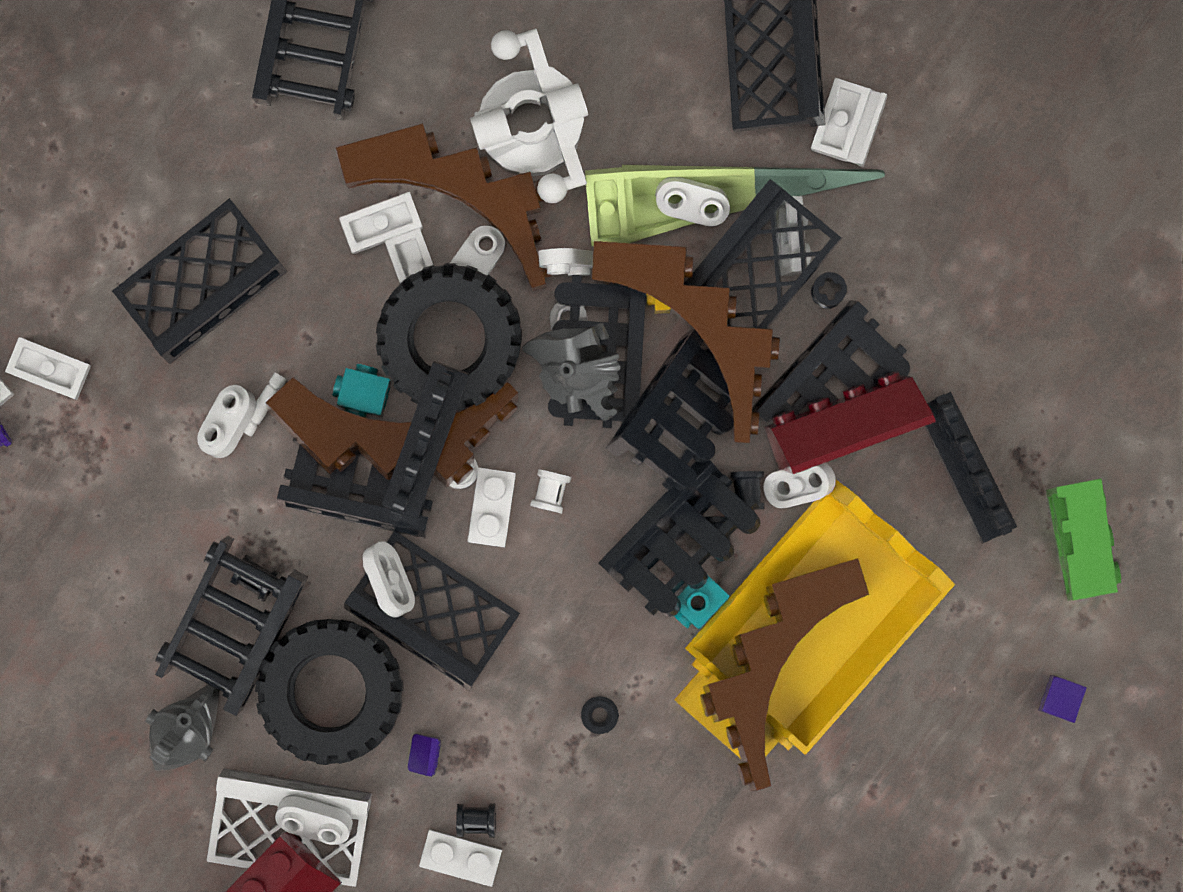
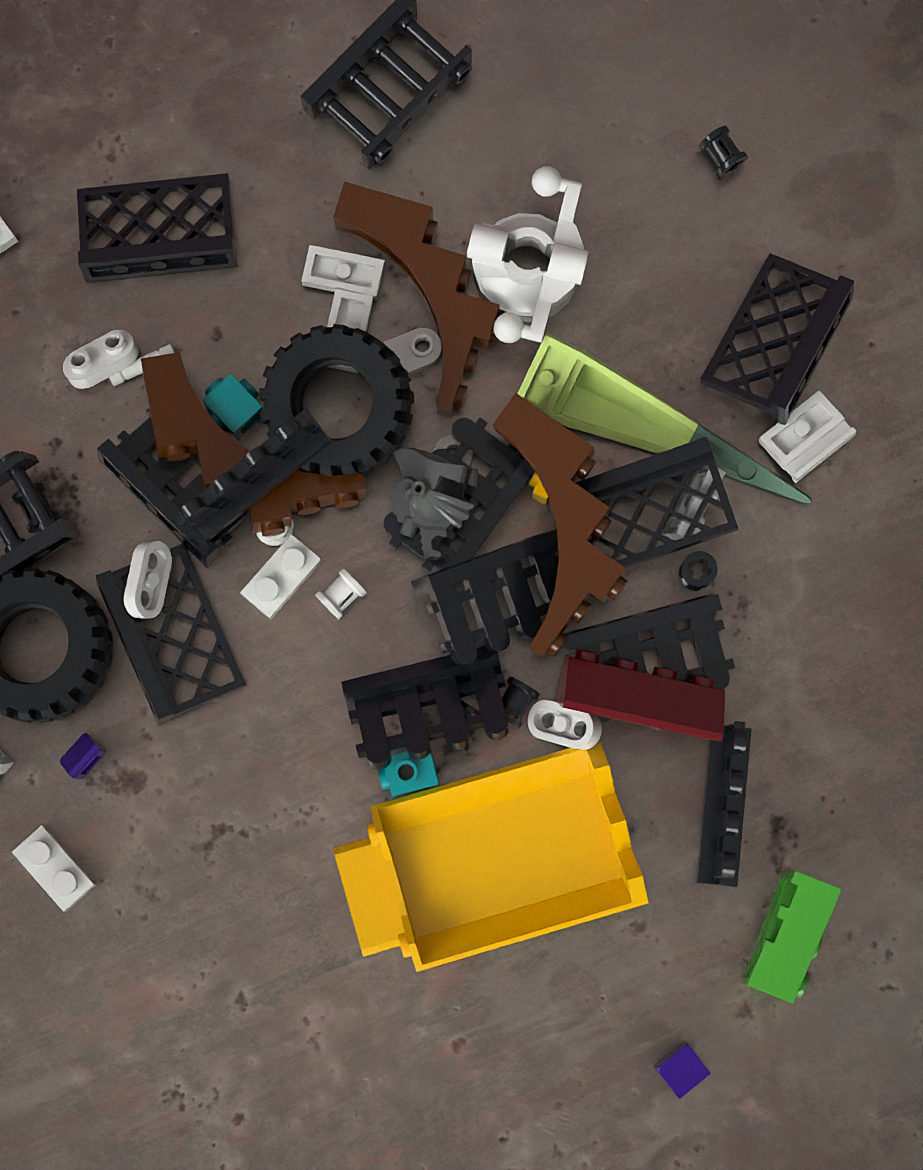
camera: 30 degrees right, 5 degrees down
black bush [456,803,496,838] -> none
white plate [538,248,594,277] -> none
black plate [581,696,619,734] -> none
white plate [655,177,730,226] -> none
reddish brown arch [700,558,870,791] -> none

